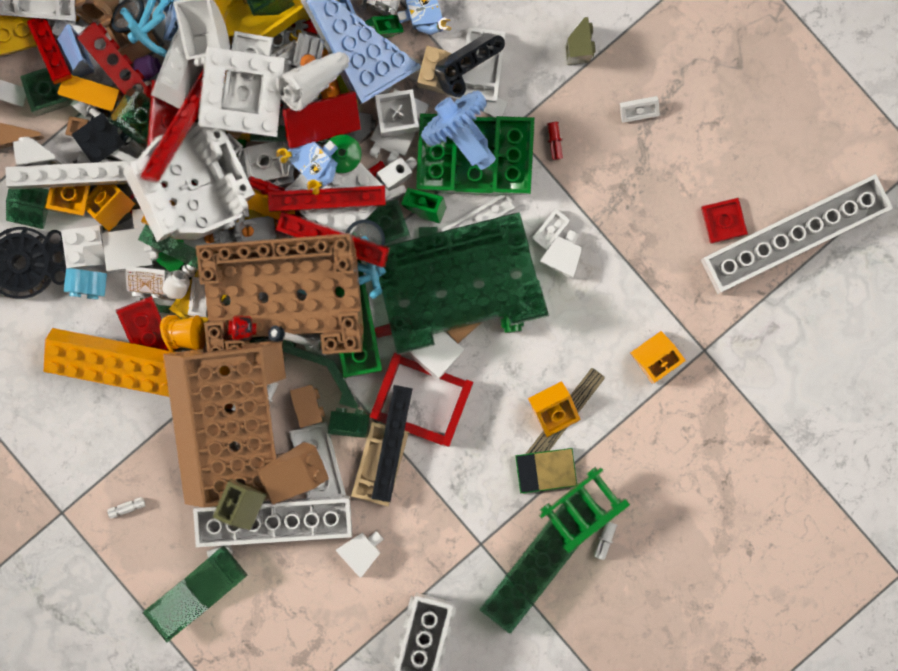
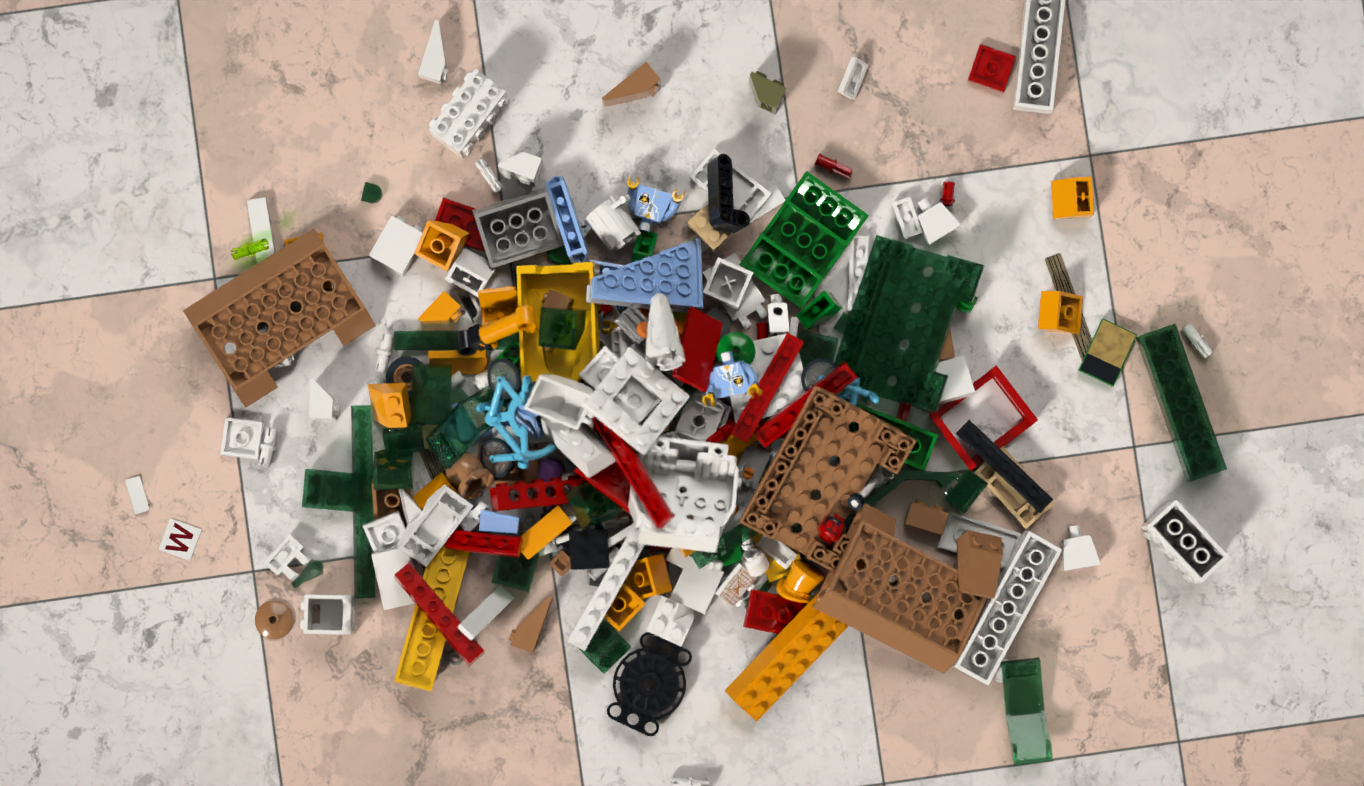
camera: 55 degrees left, 0 degrees up
white slope [13,137,66,166] -> none
medium azure brick [64,268,107,300] -> none
white axle [107,497,145,519] -> none
olive slope [212,479,267,530] -> none
light blue piece [421,90,496,170] -> none
green fence [539,467,630,553] -> none
none -> red pin [940,181,955,206]

